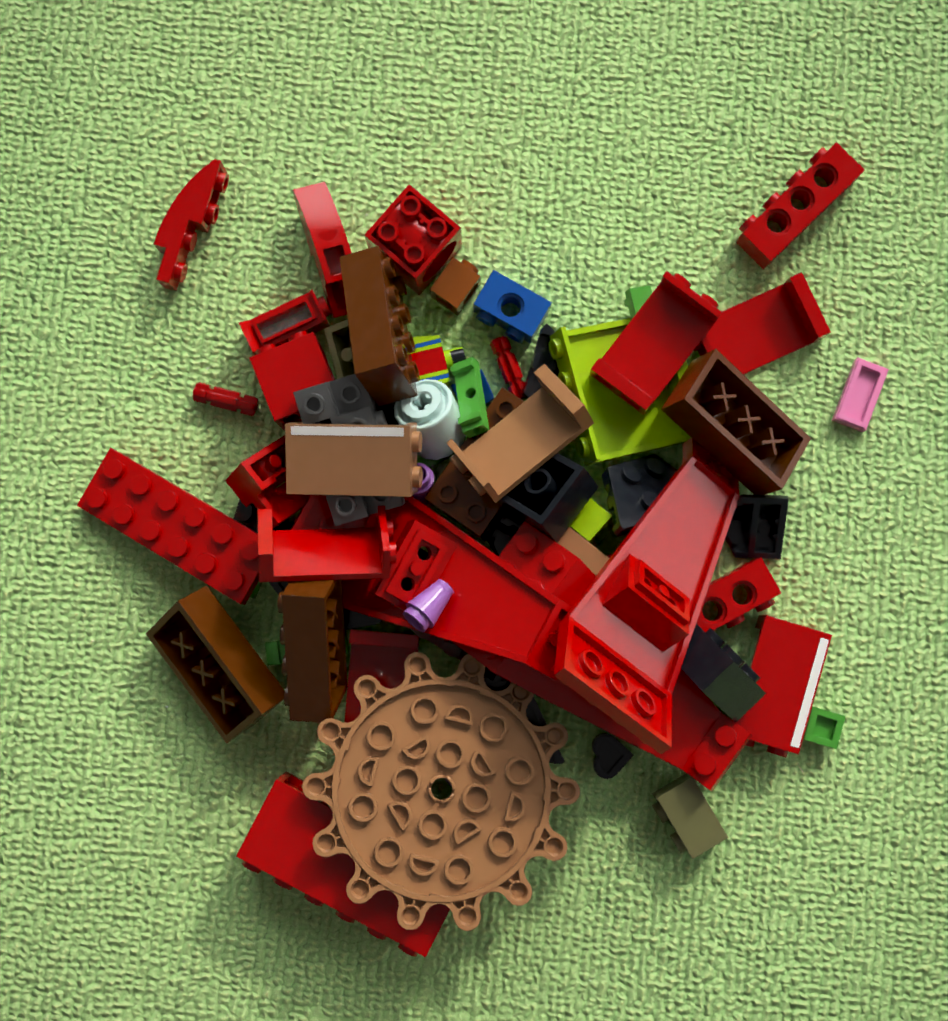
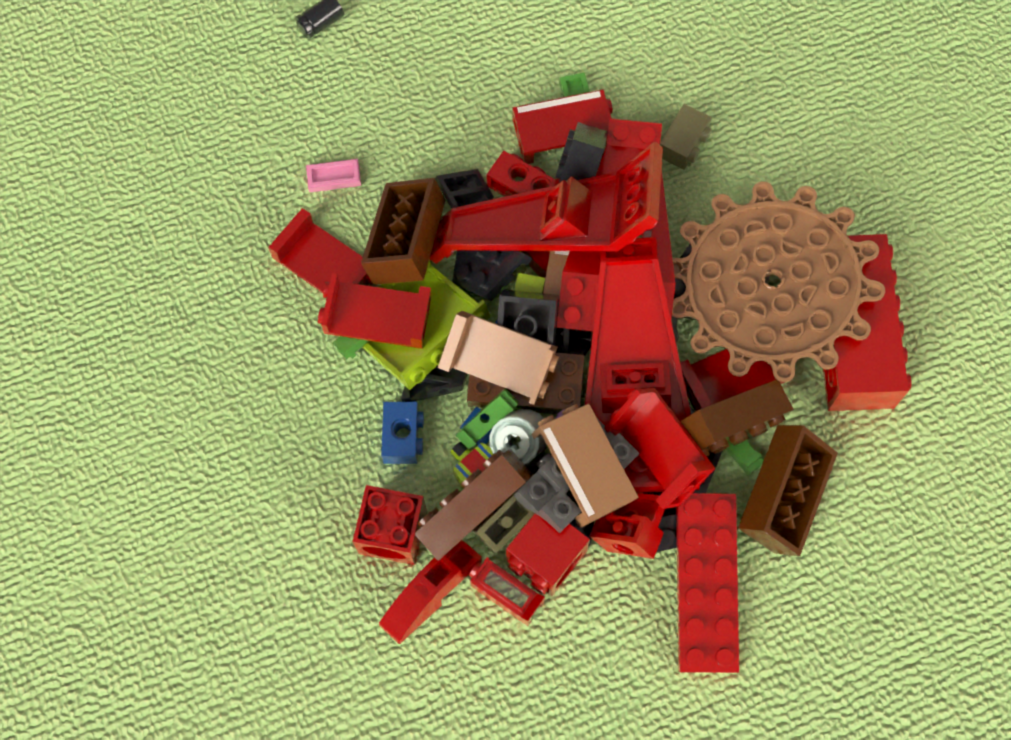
camera: 120 degrees left, 15 degrees down
red slope [153,159,229,291] -> none
red axle [193,382,258,416] -> none
medium lavender cone [403,579,454,632] -> none
dark orange brick [430,257,481,316] -> none
red axle [490,336,525,399] -> none
black tile [592,733,634,779] -> none
red brick [736,142,865,270] -> none

